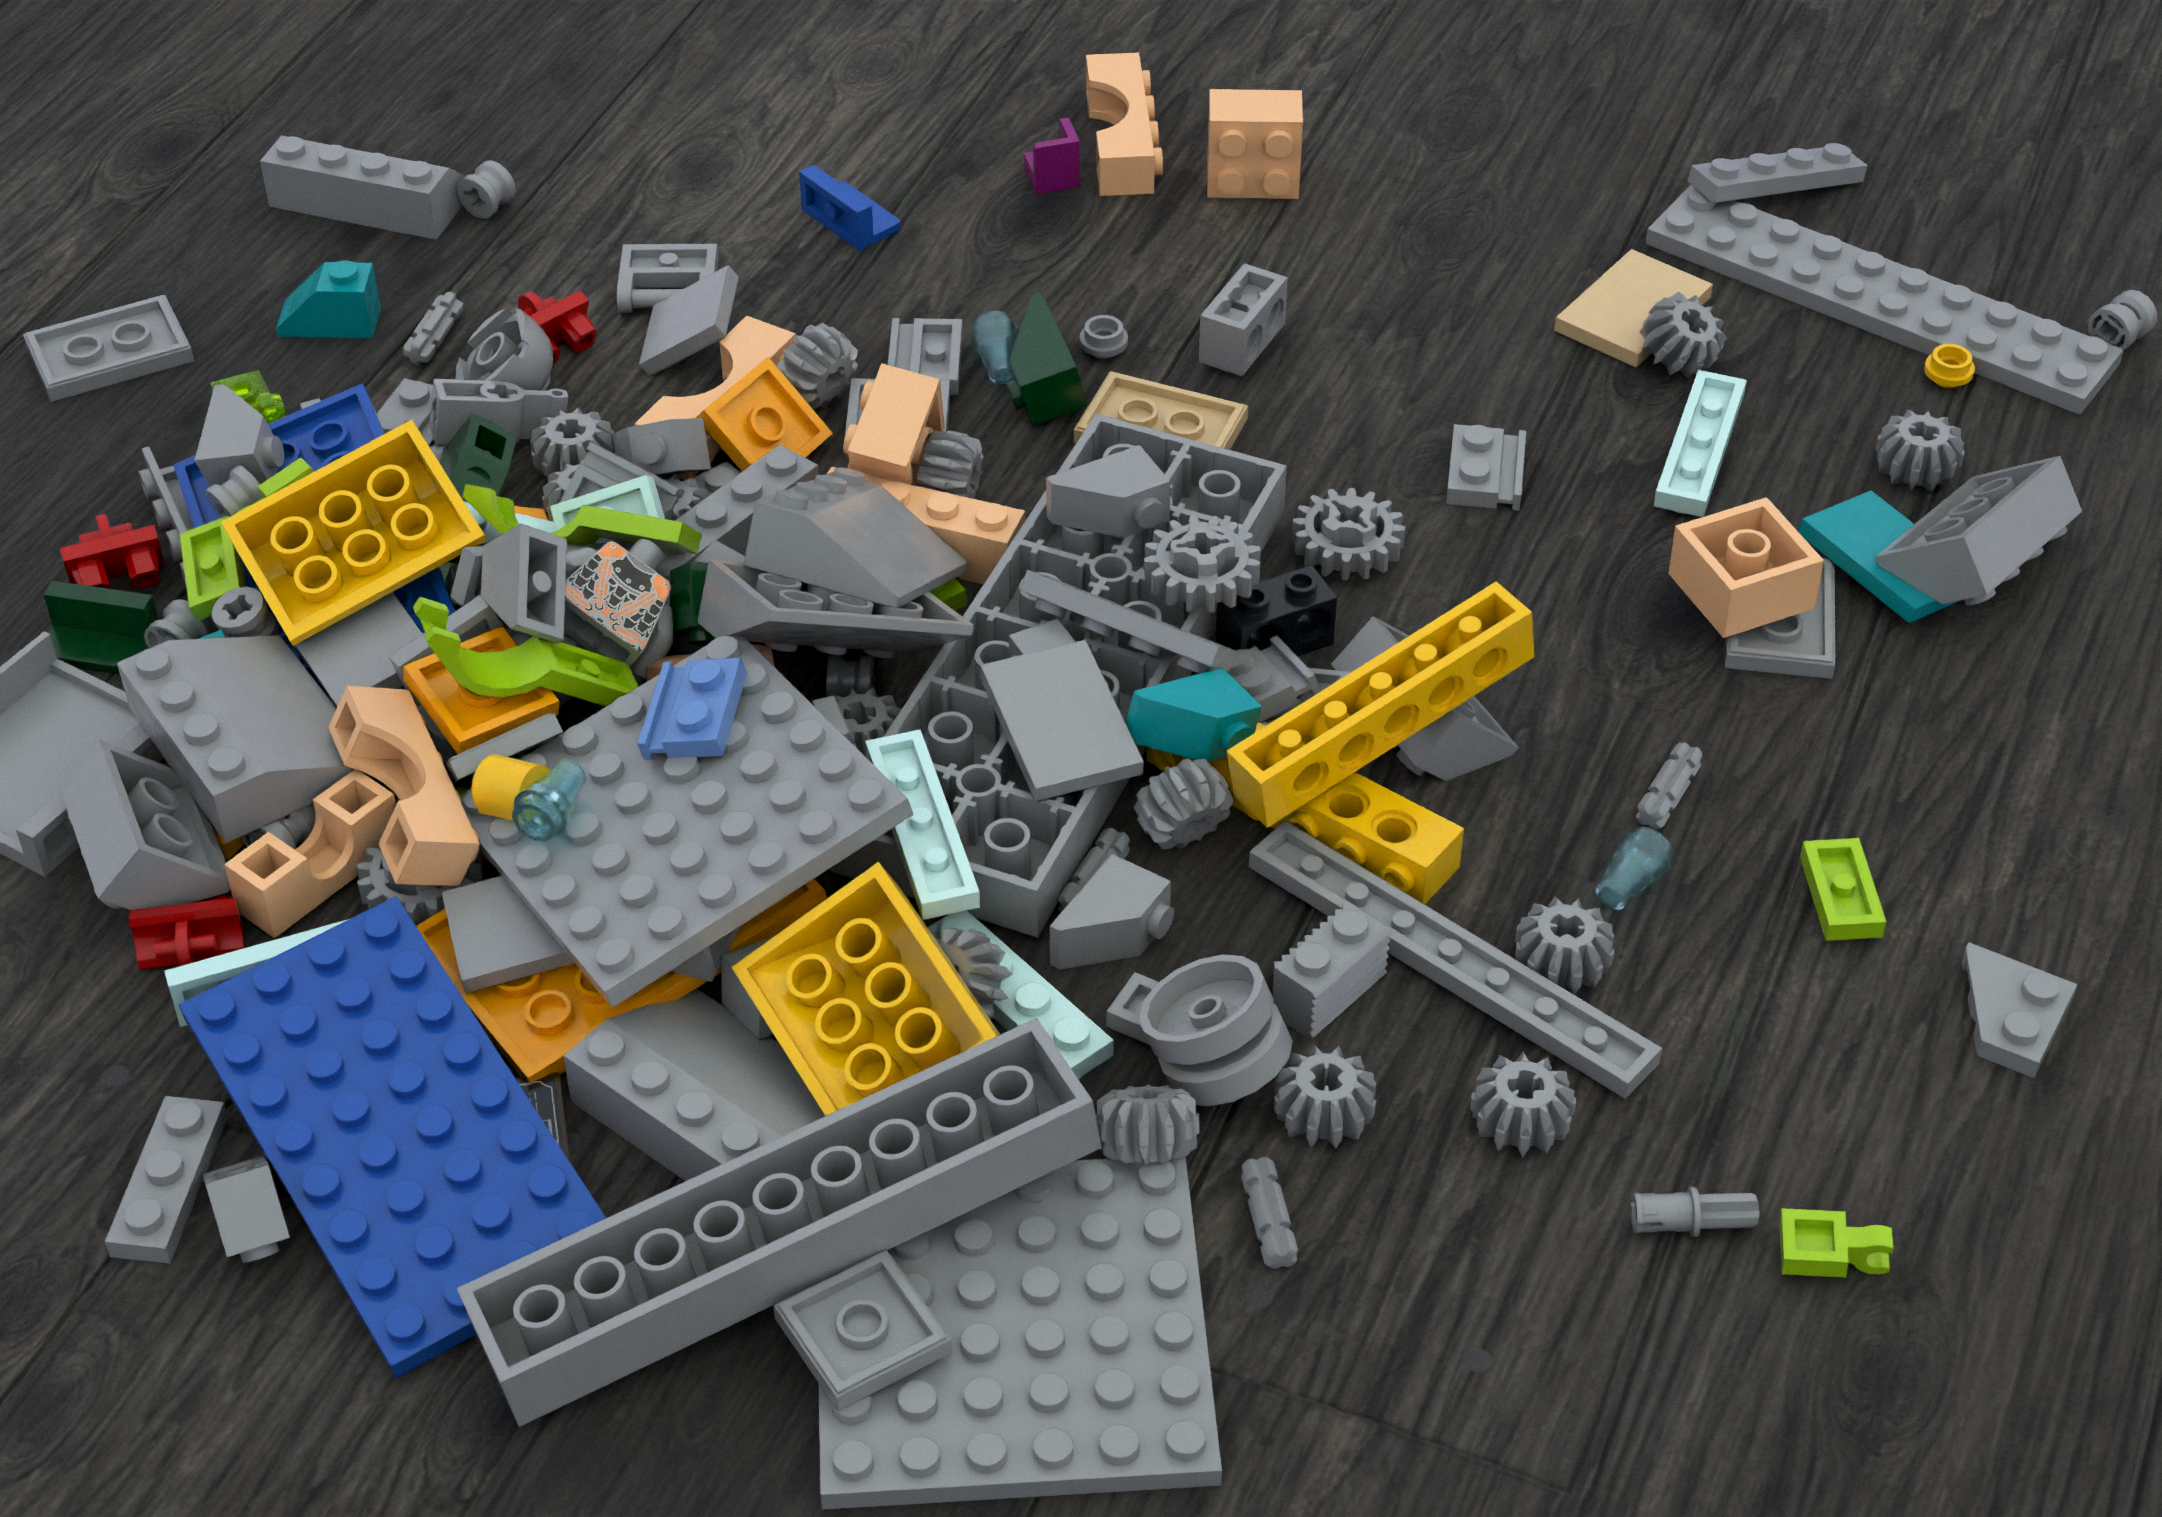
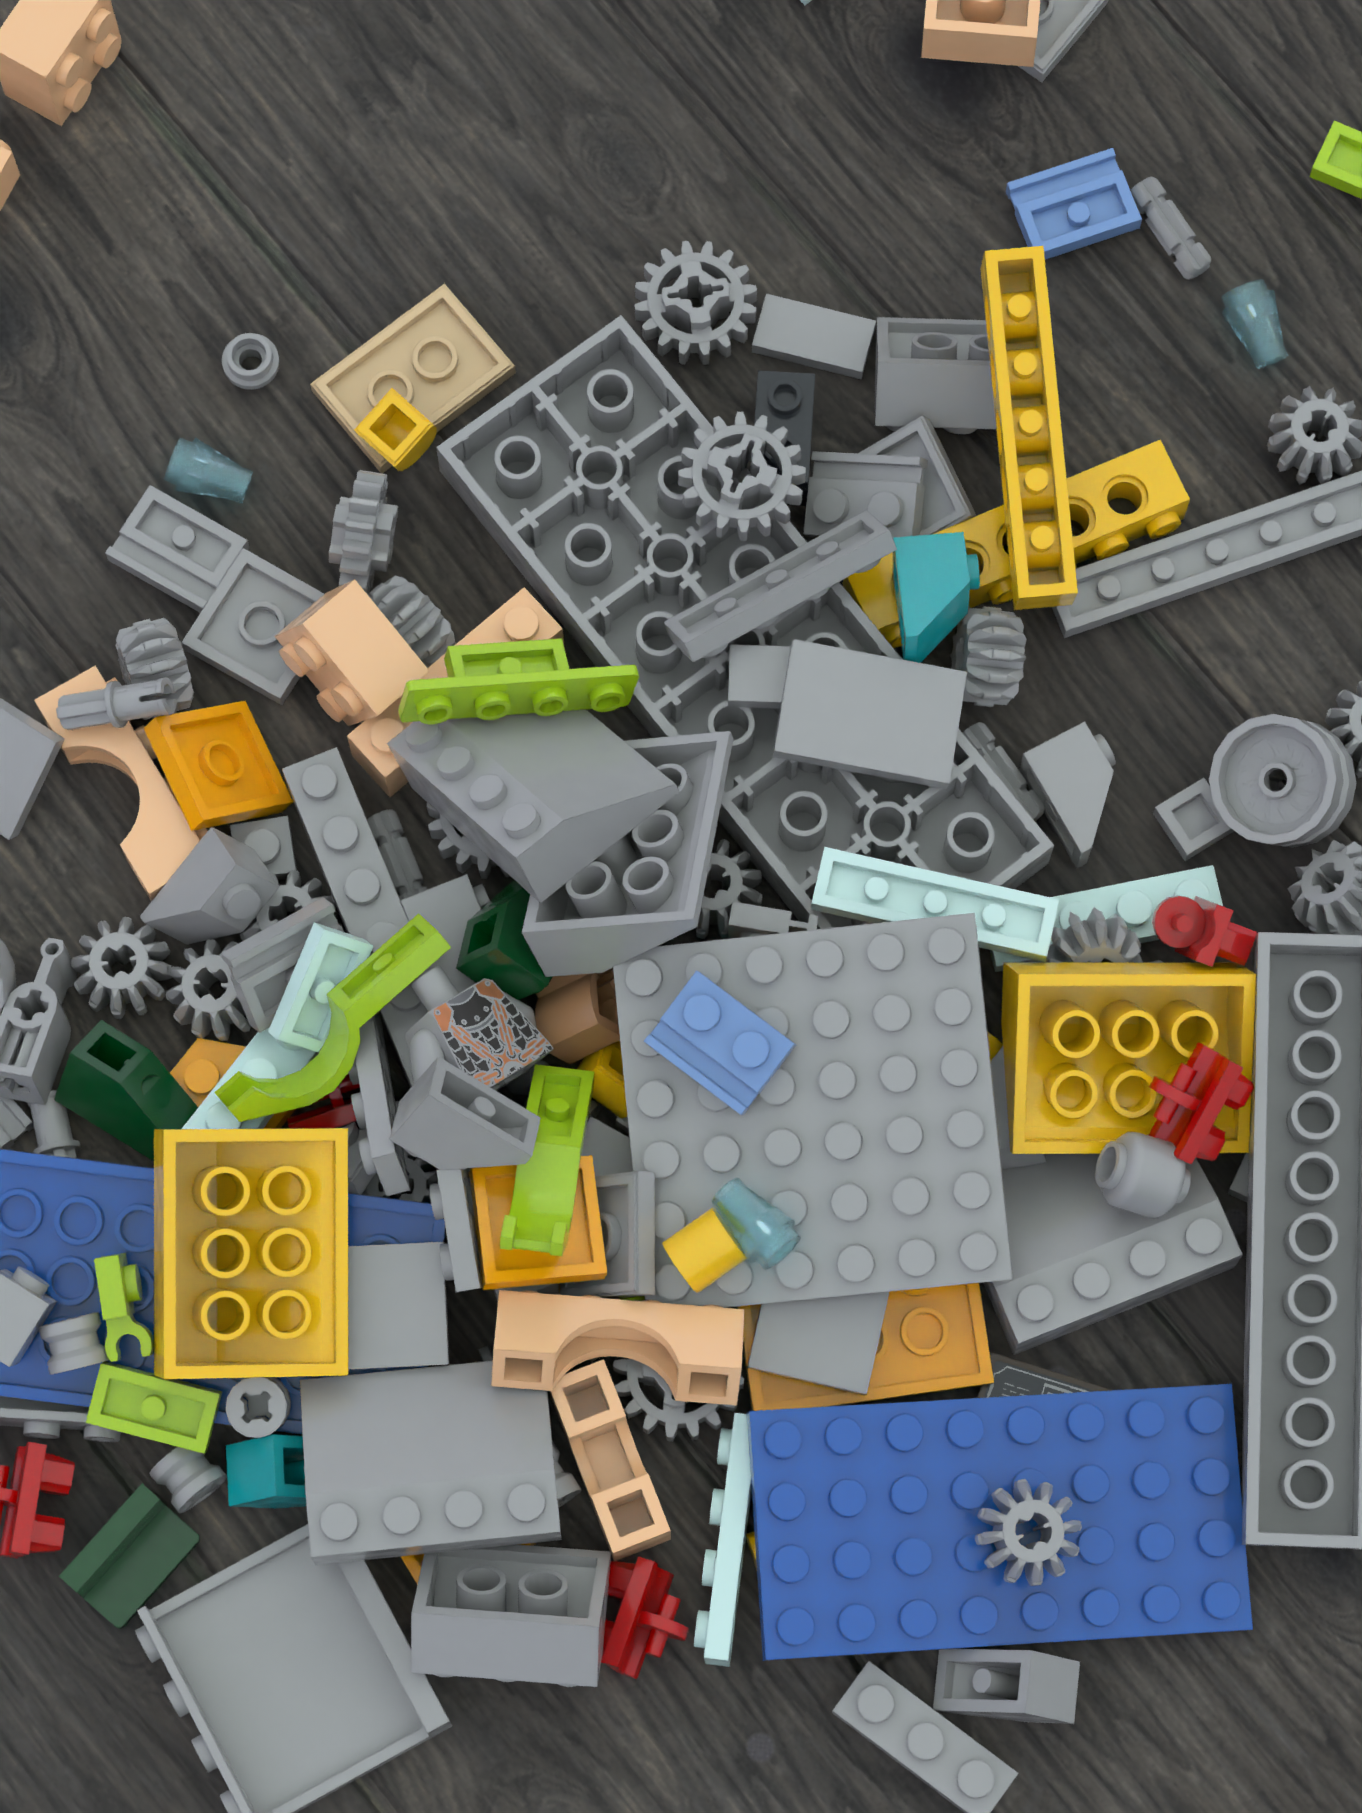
camera: 60 degrees left, 30 degrees up
dark green slope [1006,291,1088,426] -> none
light grey slope [1046,445,1170,538] -> none
light grey brick [1199,263,1288,376] -> none
light grey brick [1272,903,1391,1039] -> none
light grey plate [1446,424,1526,511] -> none
none -> light grey axle [56,677,176,730]
none -> light grey gear [329,470,398,594]
none -> yellow brick [354,388,437,471]
none -> lime bracket [398,638,639,724]
none -> light grey tile [752,294,876,379]
none -> light grey gear [975,1479,1082,1586]
none -> medium blue plate [1006,148,1142,260]
none -> light grey head [1095,1132,1191,1218]
none -> red hips [1149,1042,1254,1165]
none -> red hips [1152,895,1257,967]

